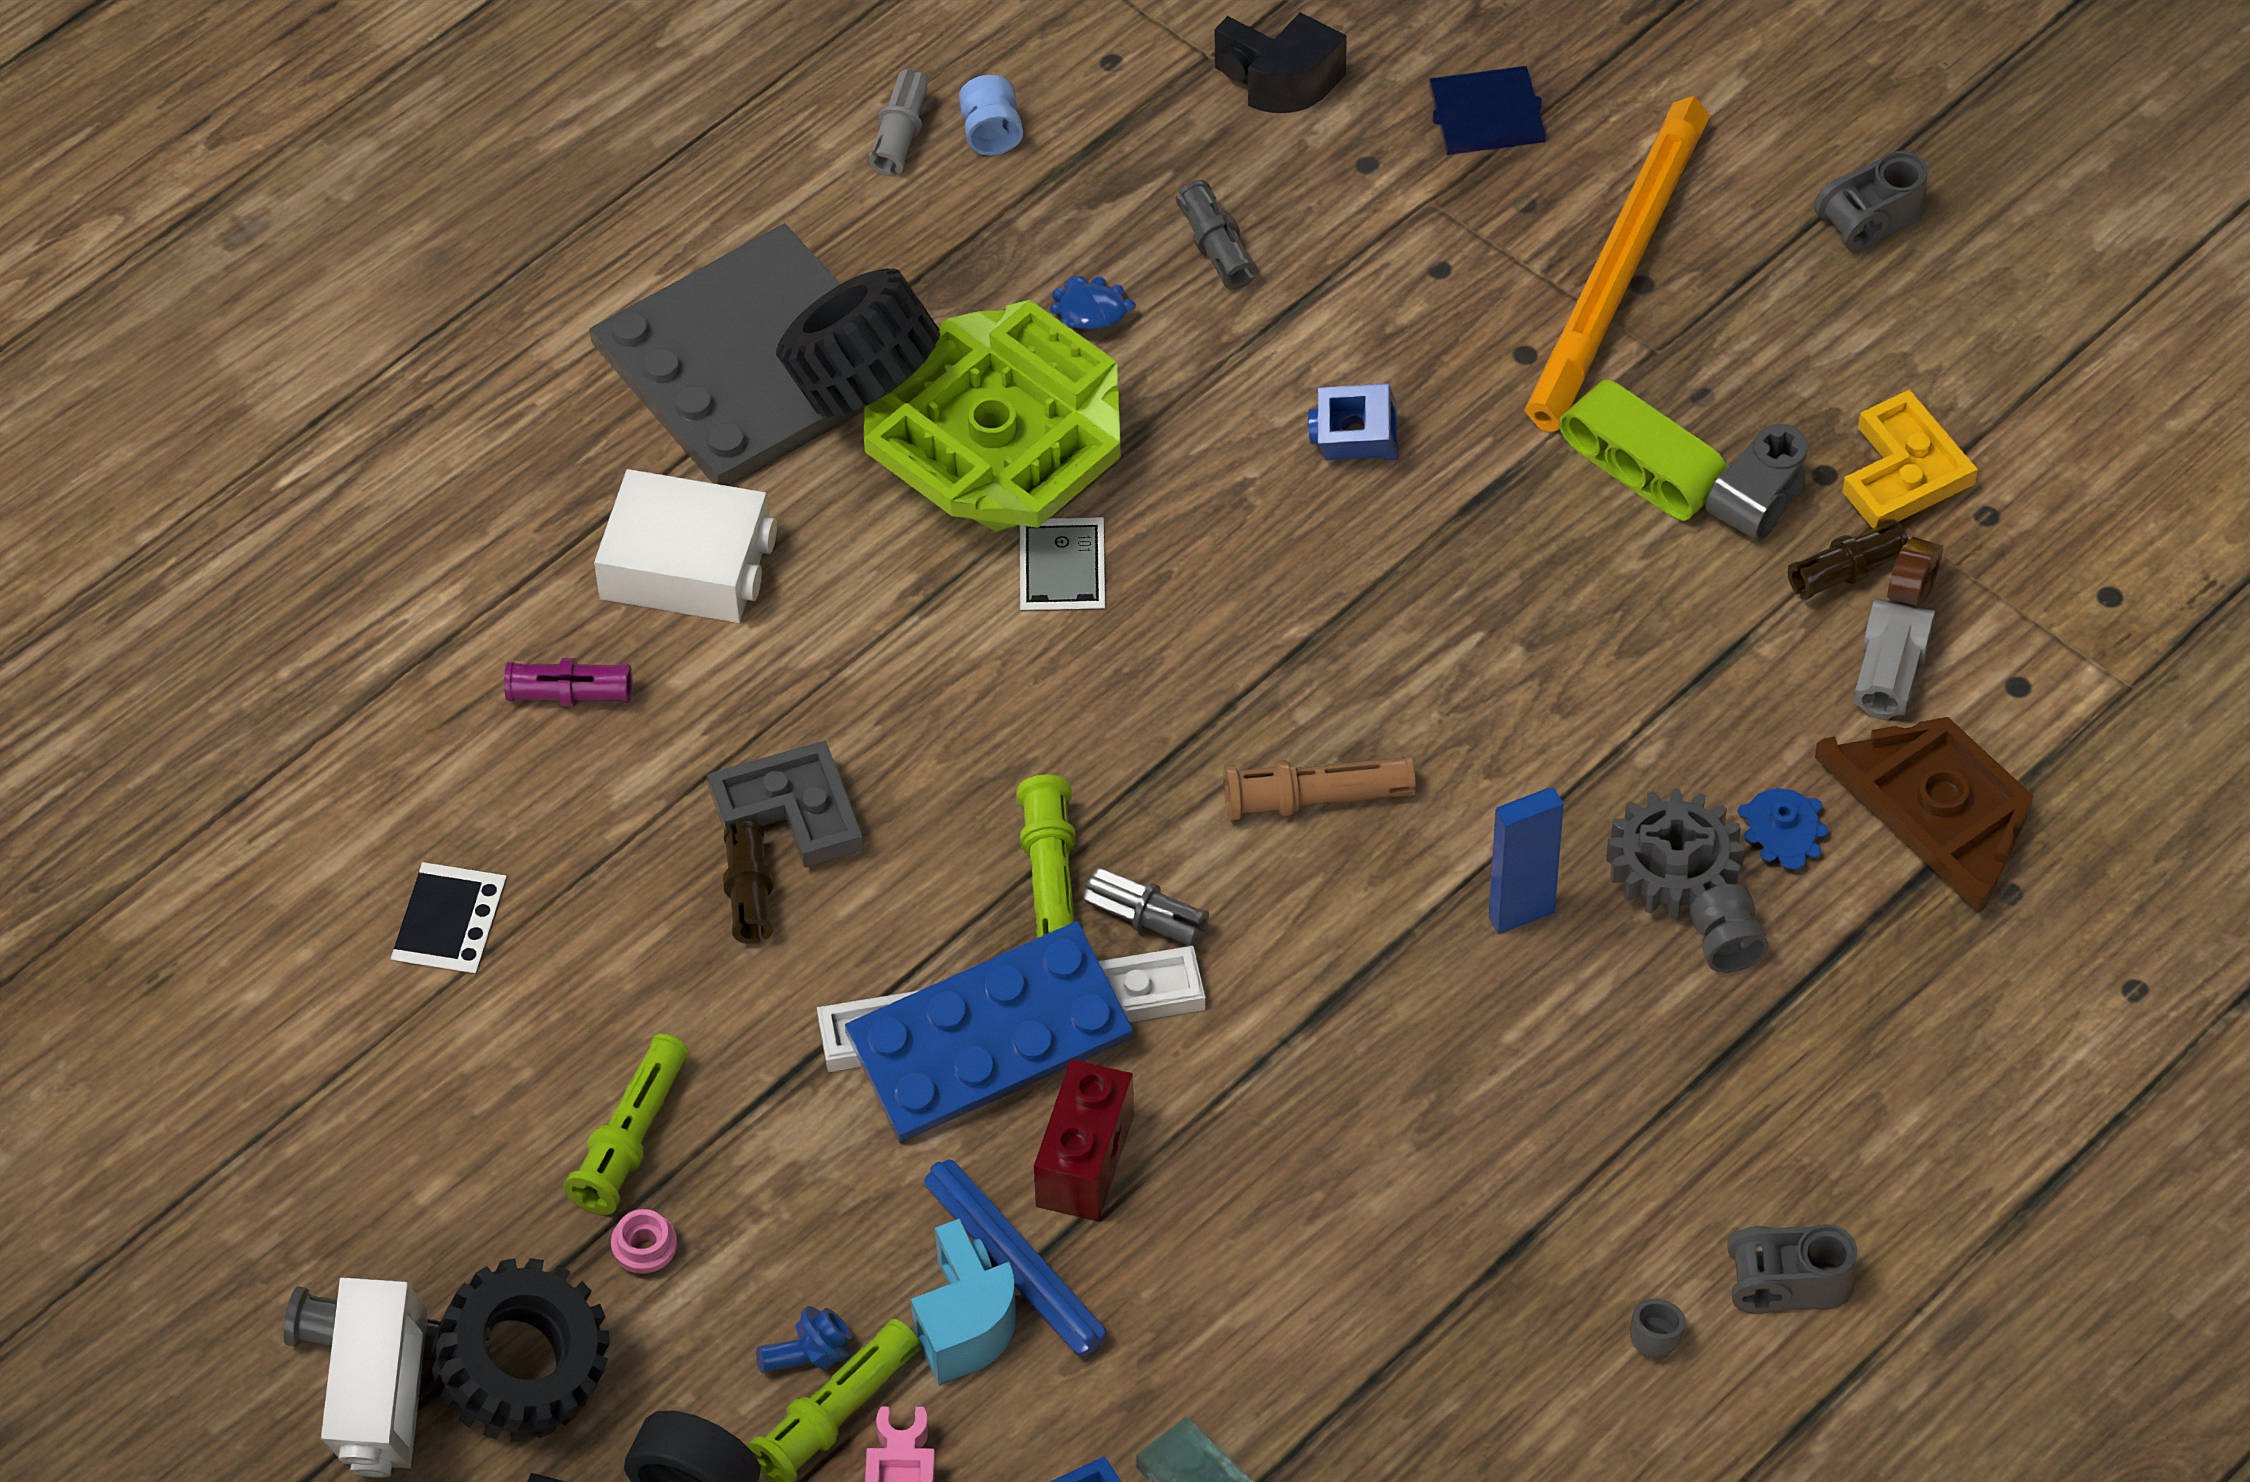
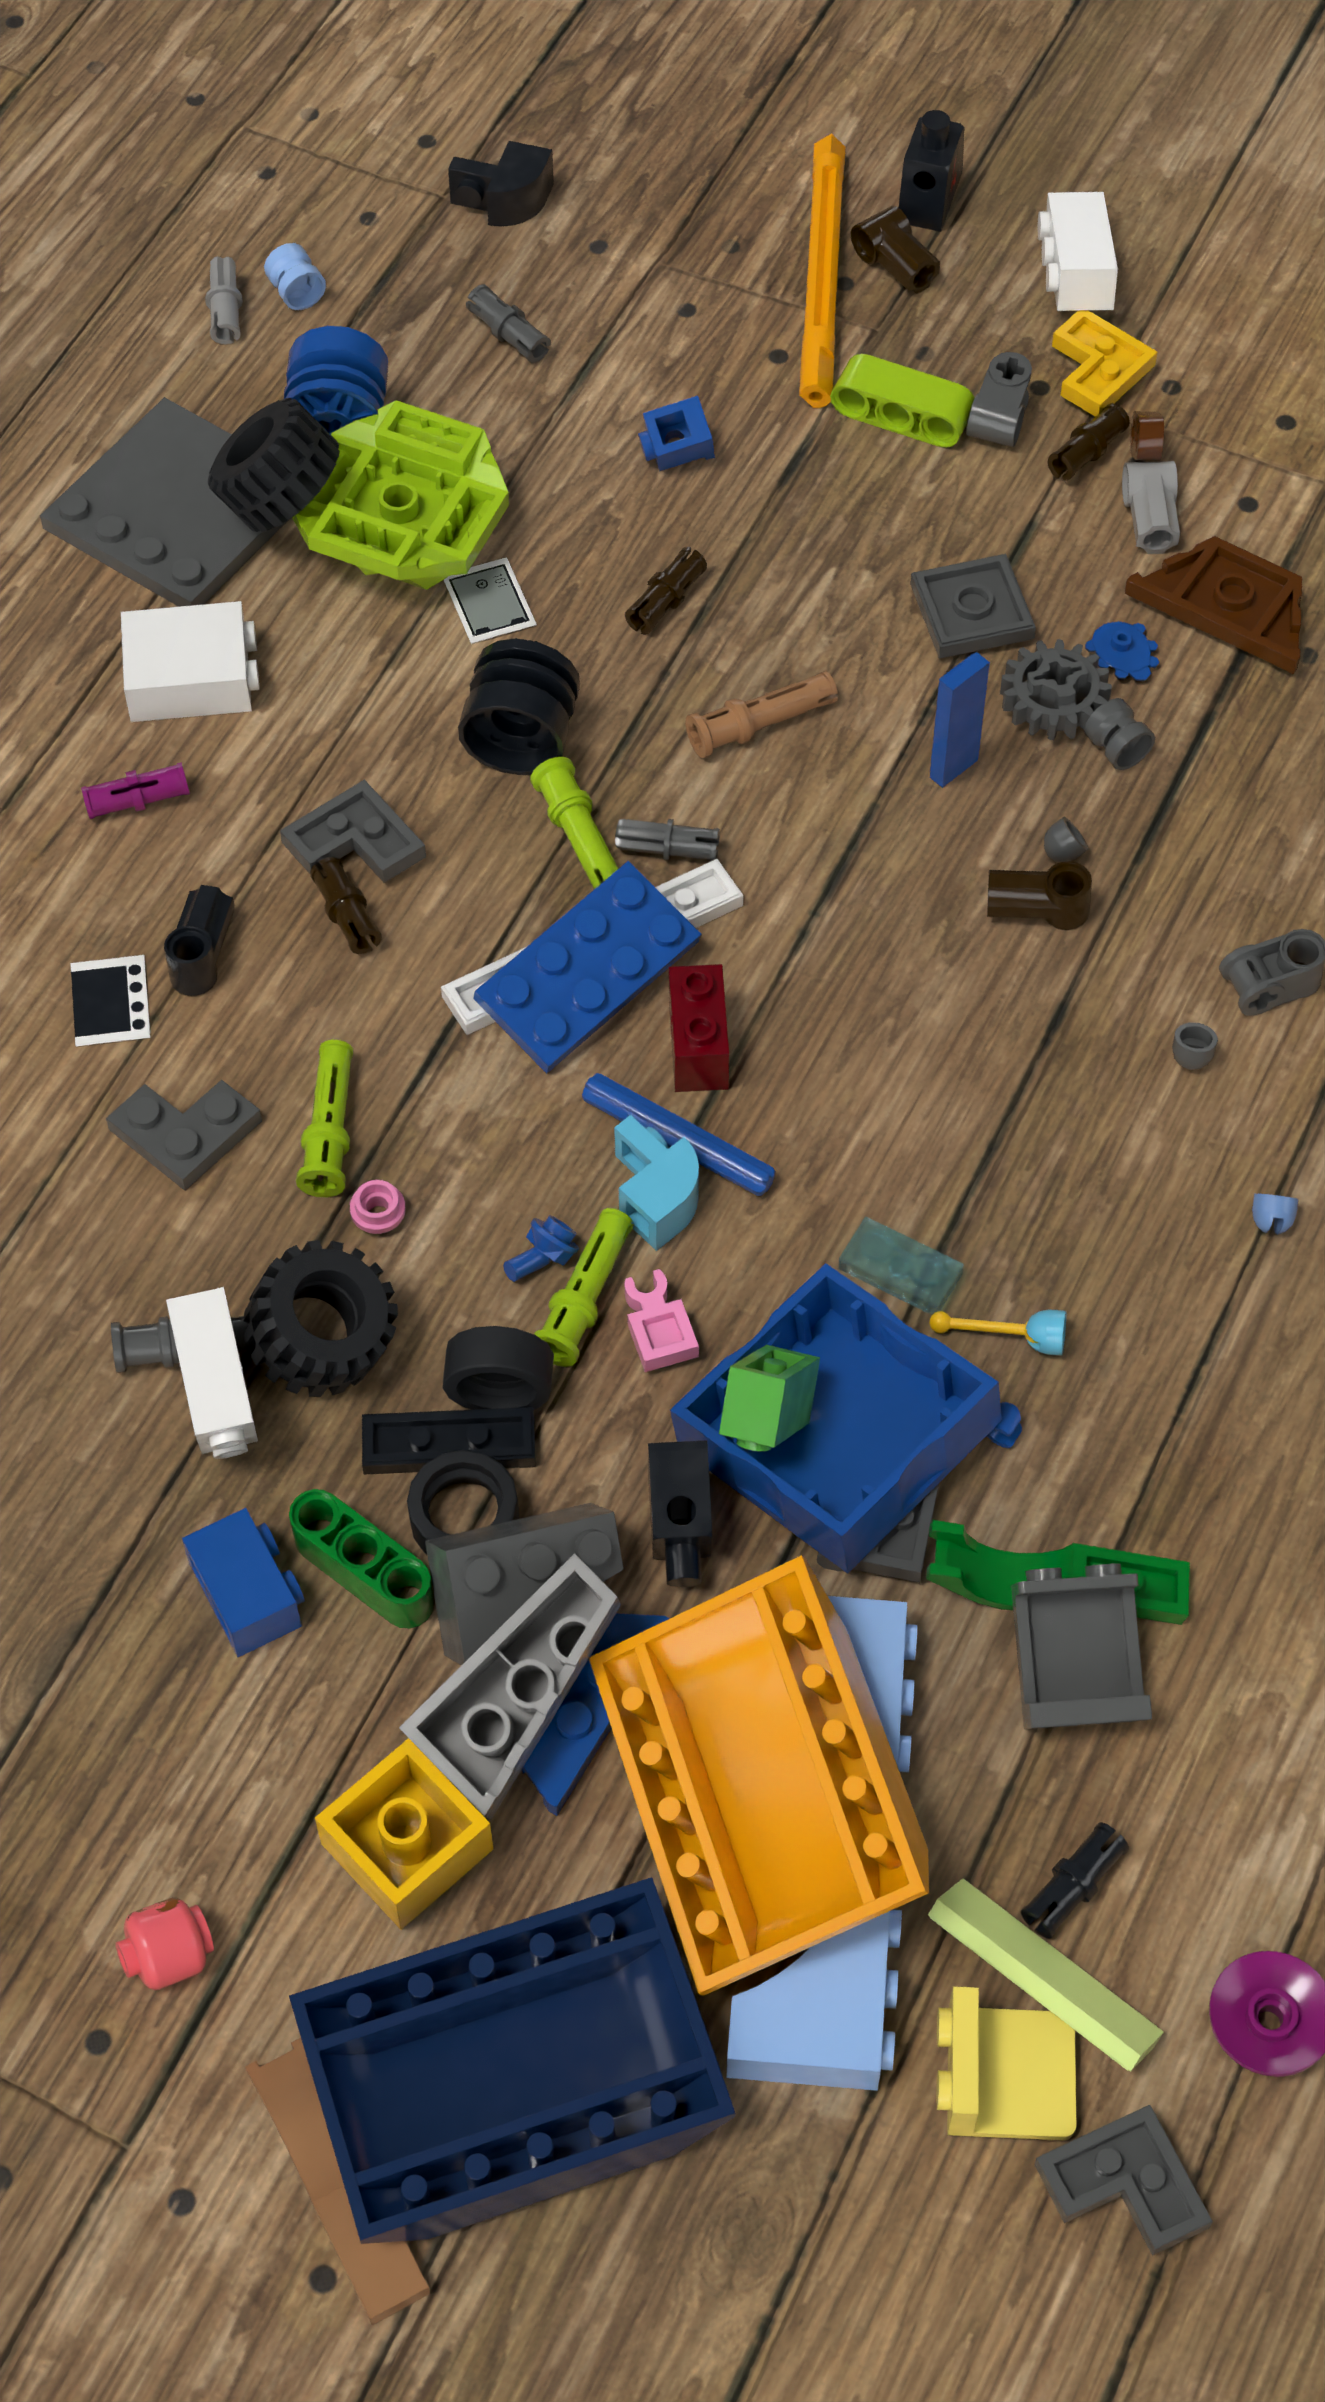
camera: 20 degrees left, 5 degrees up
blue piece [1049,276,1136,329] -> none
clear blue piece [1429,66,1546,155] -> none
dark grey piece [1814,151,1927,252] -> none
none -> dark grey plate [106,1079,262,1191]
none -> black piece [164,884,235,996]
none -> blue wheel [284,326,388,435]
none -> black wheel [458,638,580,775]
none -> dark brown pin [625,547,707,635]
none -> dark brown piece [851,206,940,294]
none -> black torso [898,110,965,232]
none -> dark grey plate [910,554,1036,659]
none -> dark brown piece [987,861,1092,930]
none -> white brick [1037,192,1118,311]
none -> dark grey hinge [1044,817,1089,862]

